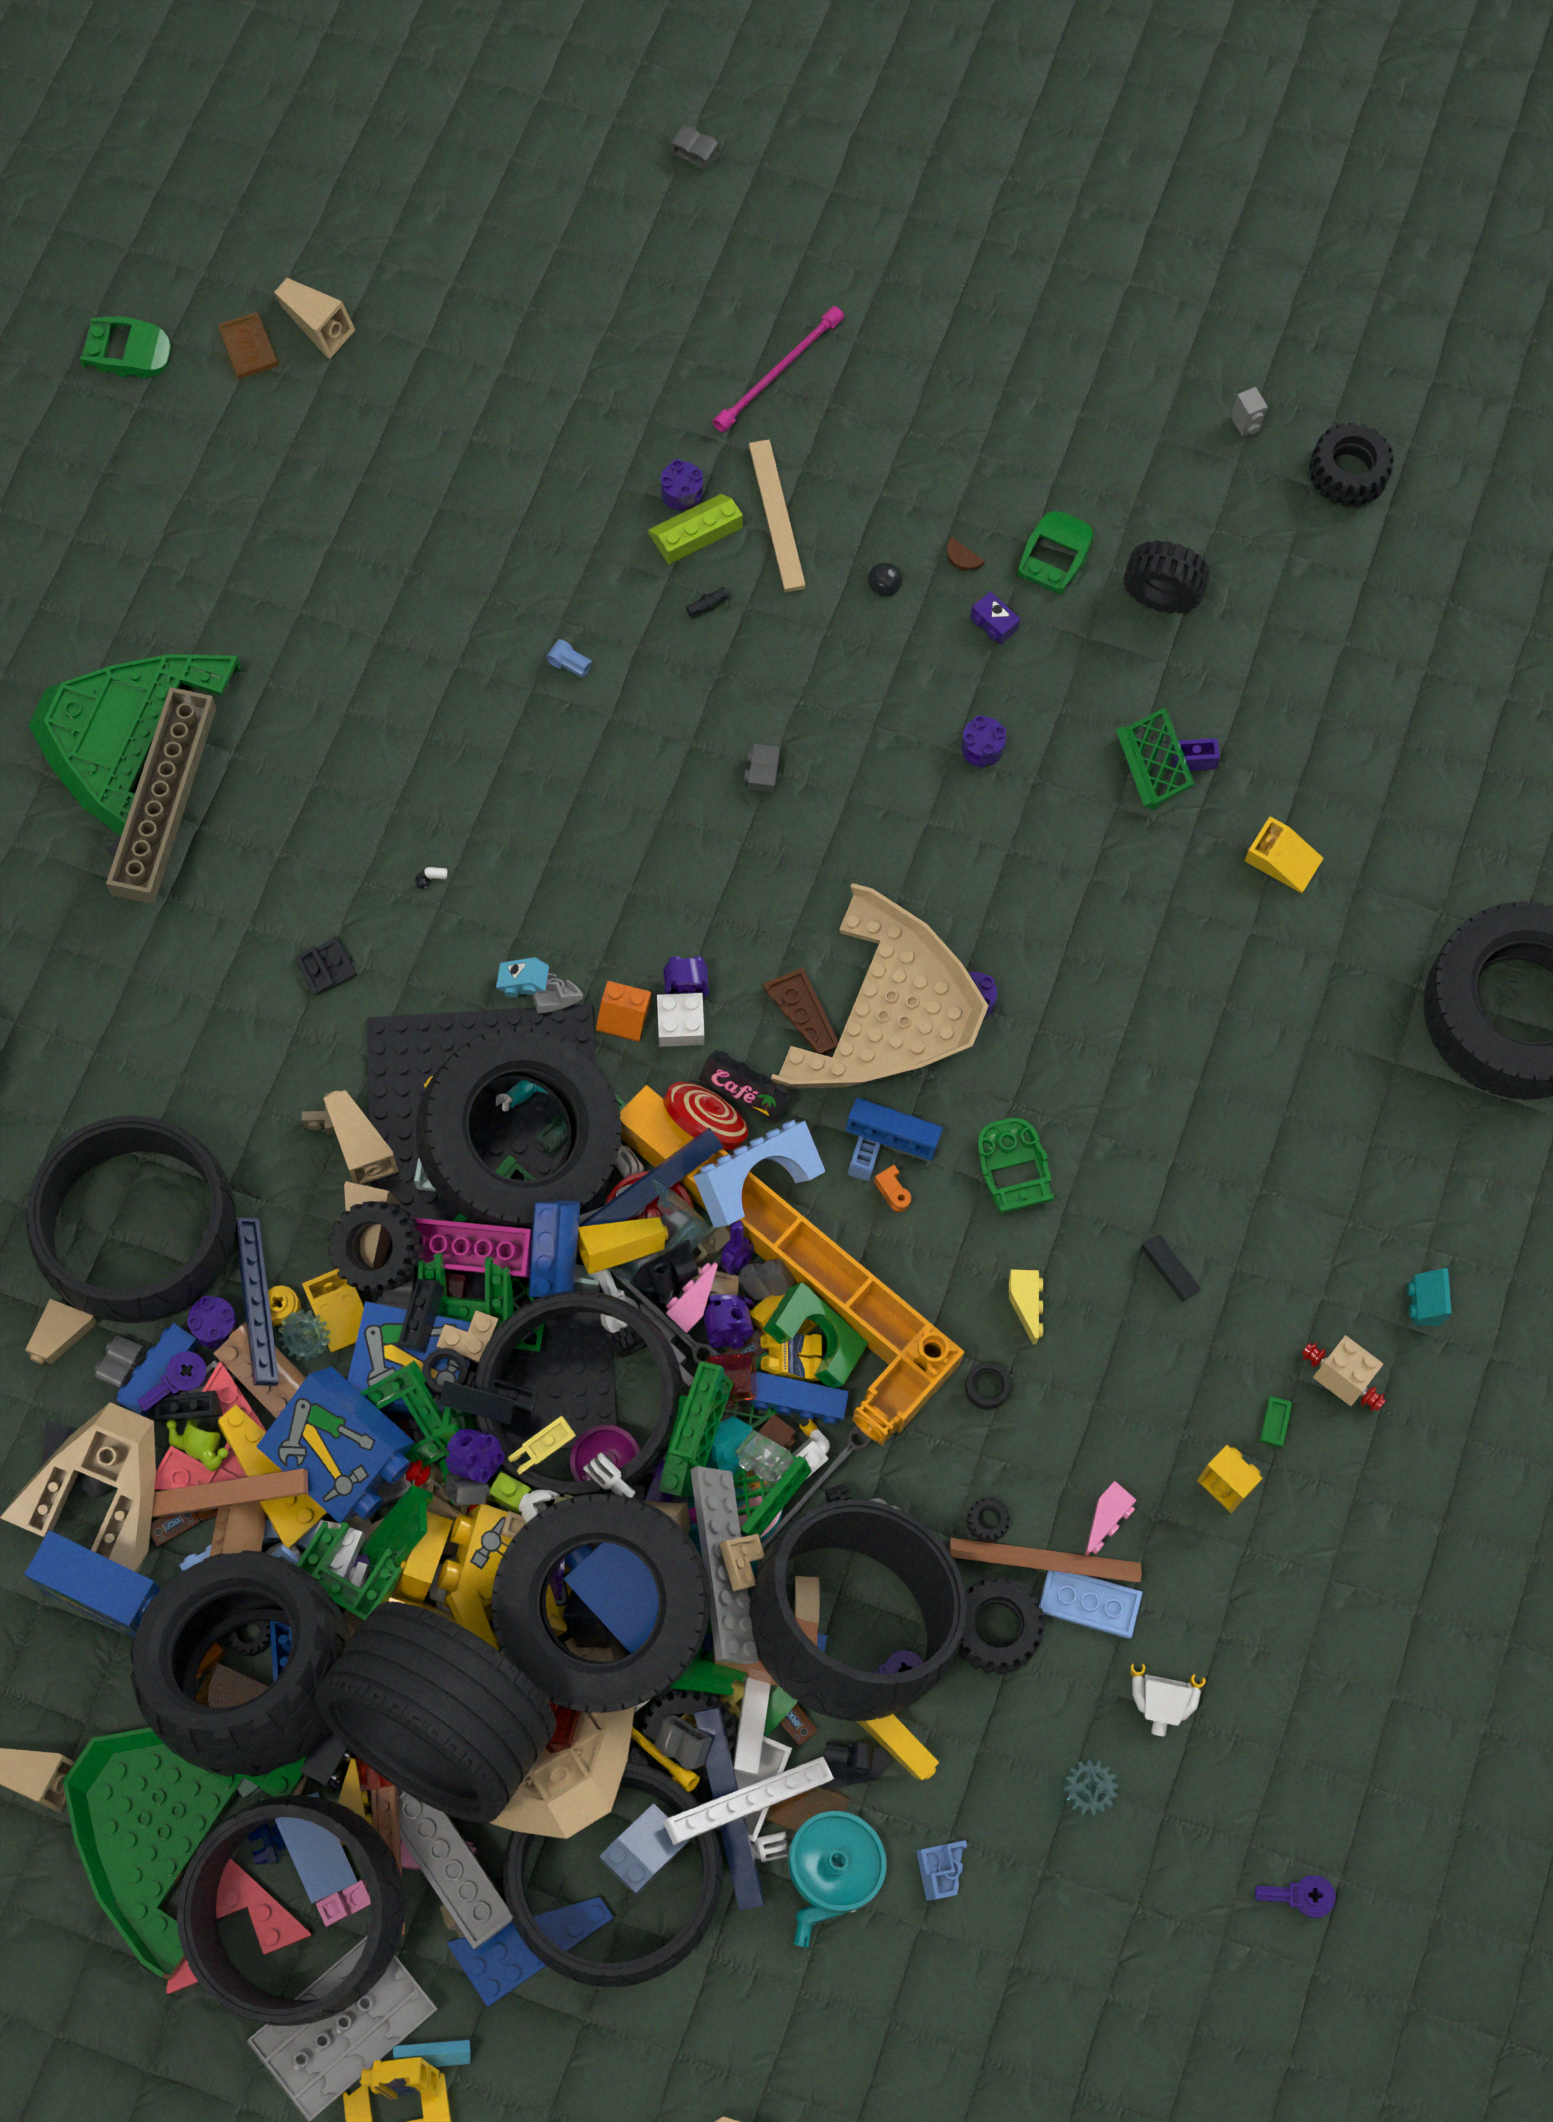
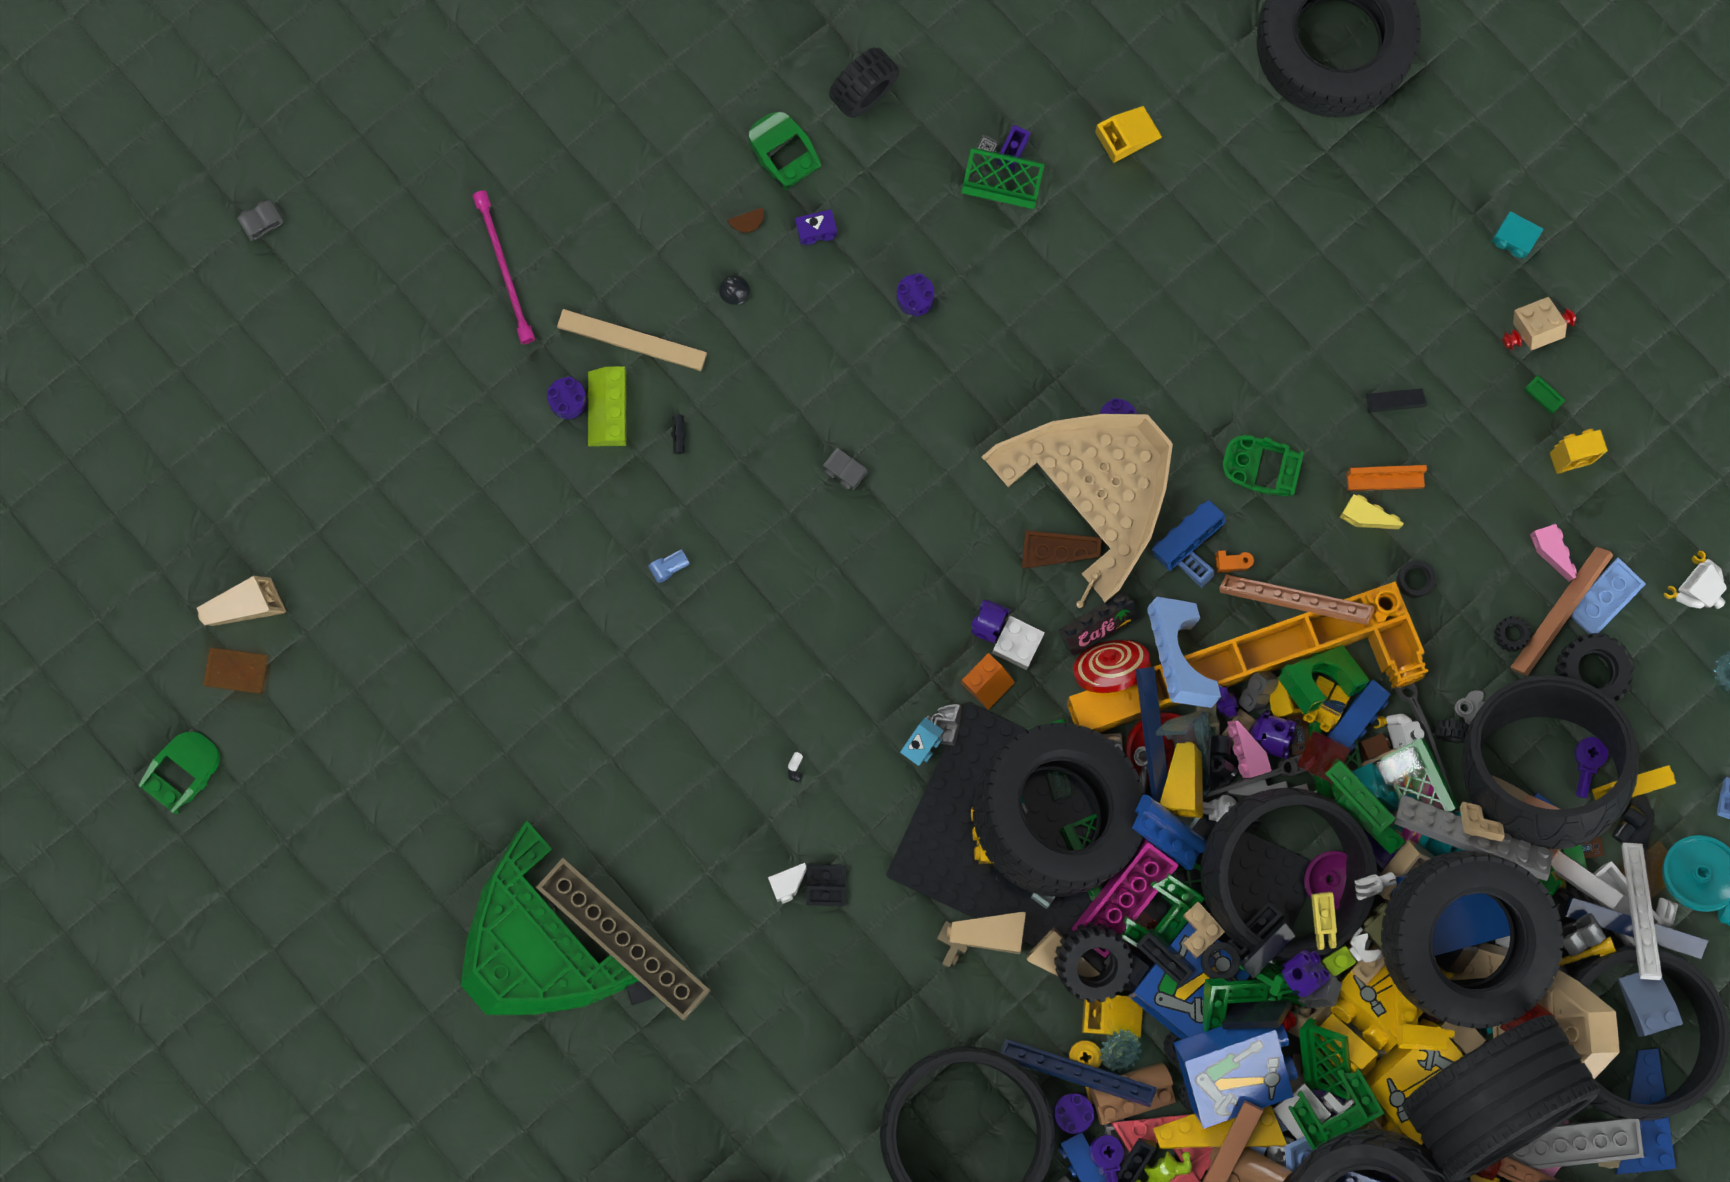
camera: 60 degrees left, 10 degrees up
none -> white slope [768,863,807,904]
none -> tile [976,134,1000,158]
none -> tan hinge [1076,572,1099,608]
none -> nougat tile [1219,575,1374,625]
none -> black tile [1222,1000,1292,1029]
none -> orange fence [1346,465,1427,491]

